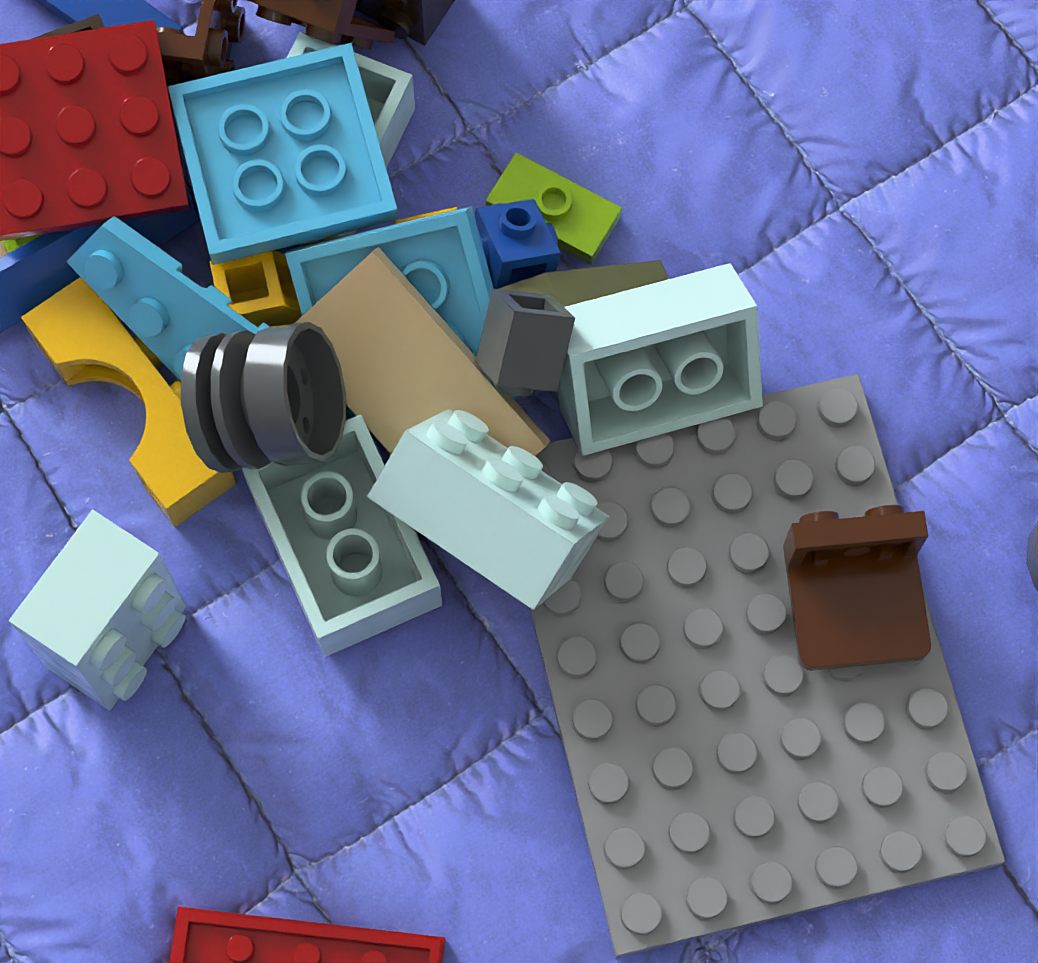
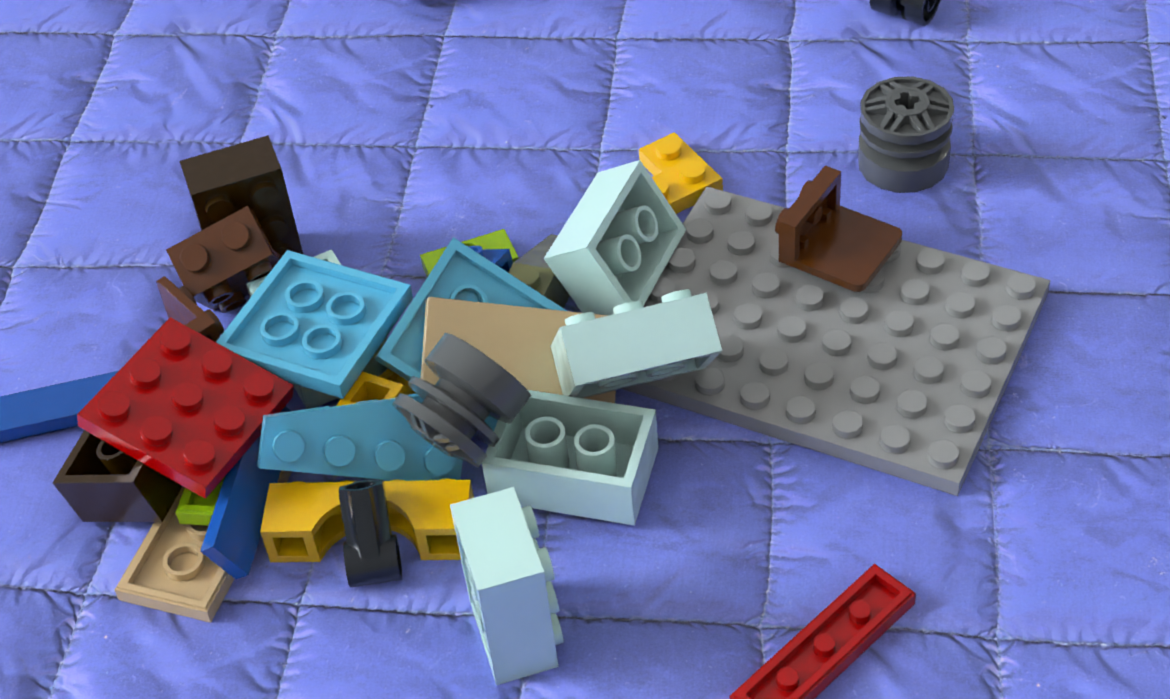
camera: 45 degrees left, 25 degrees down
dark grey brick [475,289,575,396] -> none
none -> black piece [338,480,402,587]
none -> yellow plate [639,132,723,214]

